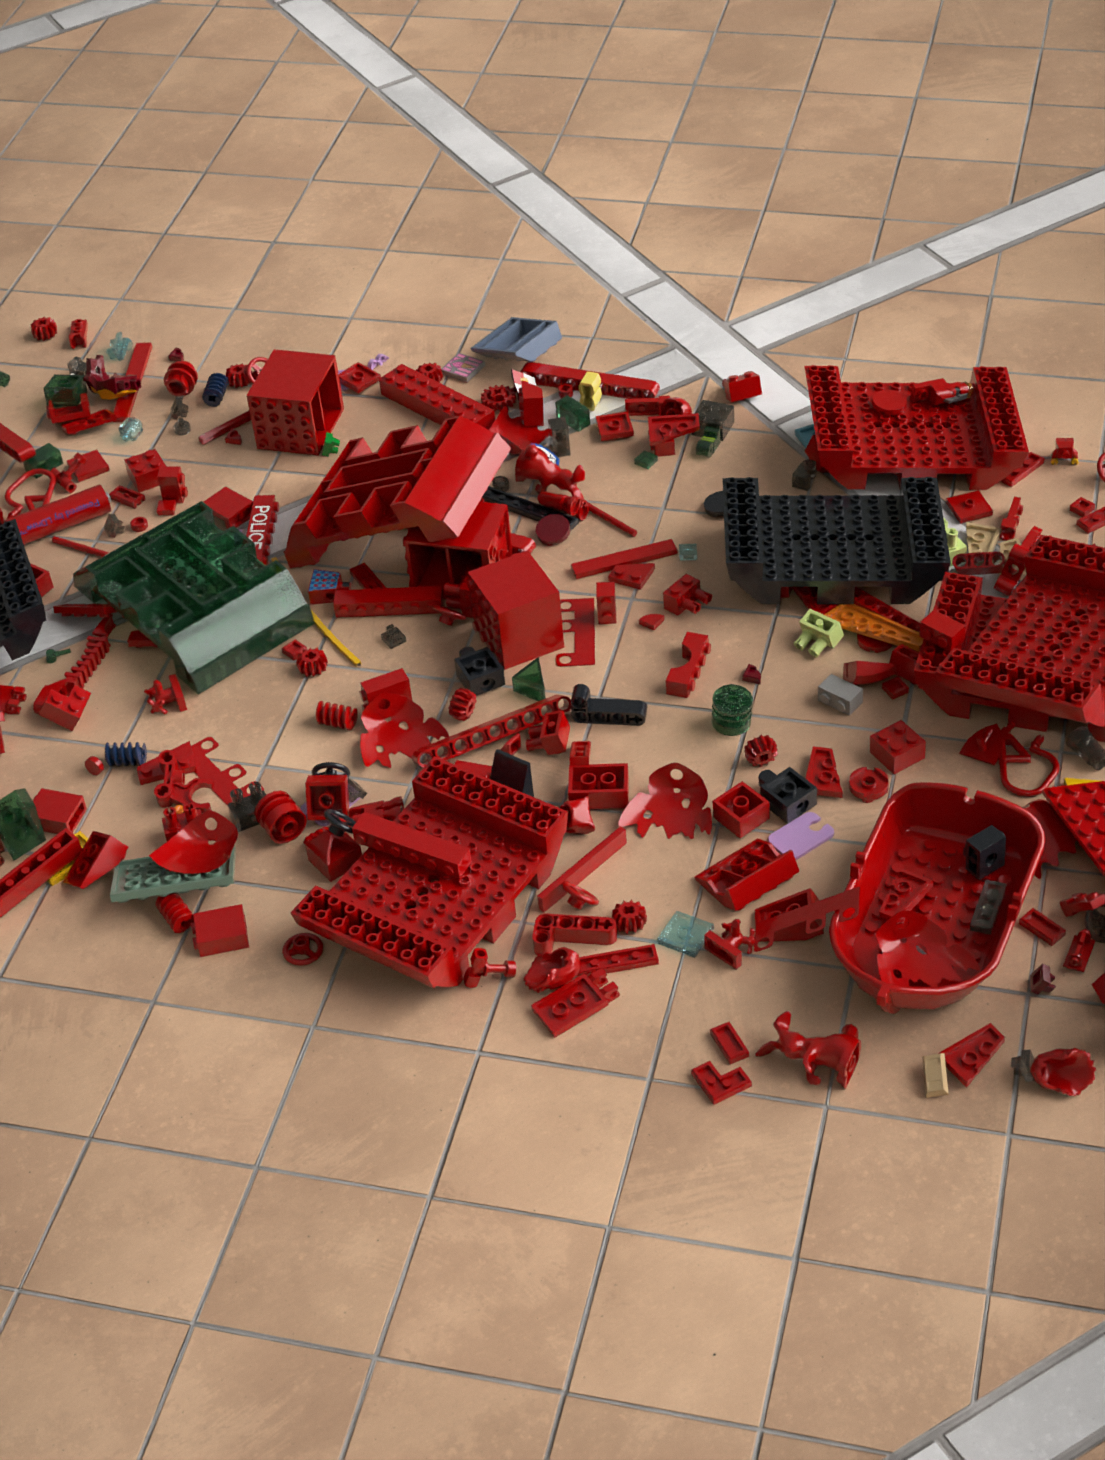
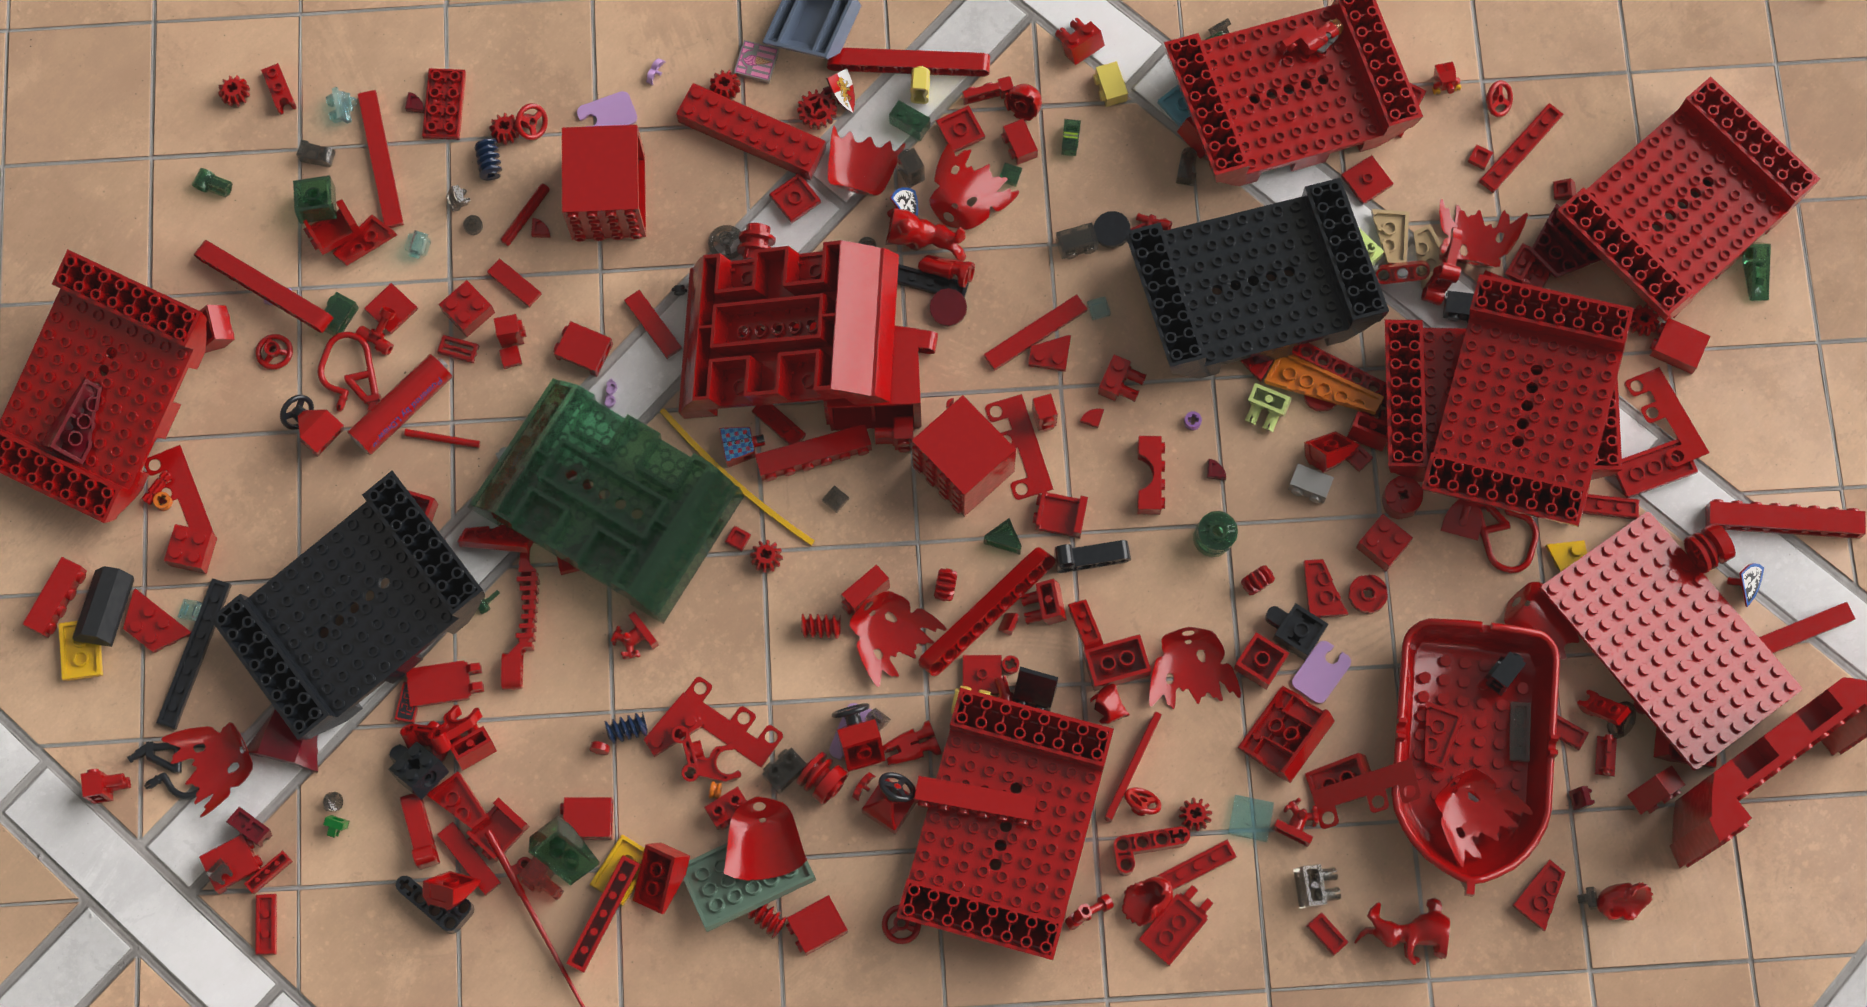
camera: 20 degrees left, 30 degrees up
red brick [38,685,91,731] -> none
dark red hips [83,355,142,400] -> none
clear smoke tile [104,514,125,538] -> none
red tile [130,517,148,532] -> none
red piece [163,361,198,396] -> none
red brick [240,495,279,575] -> none
green tile [322,432,340,457] -> none
red plate [339,362,381,394] -> none
red piece [432,604,466,626] -> none
black brick [454,647,505,696] -> none
red slope [518,381,544,427] -> none
red bush [558,384,573,399] -> none
red bar [587,502,637,537] -> none
red wing [648,413,700,446] -> none
red tile [691,1061,752,1105] -> none
clear smoke brick [692,400,734,441] -> none
red tile [872,390,907,415] -> none
red brick [919,610,966,651] -> none
tan tile [922,1053,949,1098] -> none
red plate [1000,496,1024,541] -> none
none -> red tile [422,68,466,140]
none -> red tile [487,258,542,308]
none -> red tile [624,290,682,359]
none -> red piece [929,144,1019,230]
none -> red panel [1032,489,1088,538]
none -> clear smoke brick [1056,222,1099,259]
none -> light yellow brick [1093,61,1128,107]
none -> medium lavender bush [1184,411,1202,430]
none -> clear smoke brick [1293,864,1341,909]
none -> red brick [1382,476,1423,519]

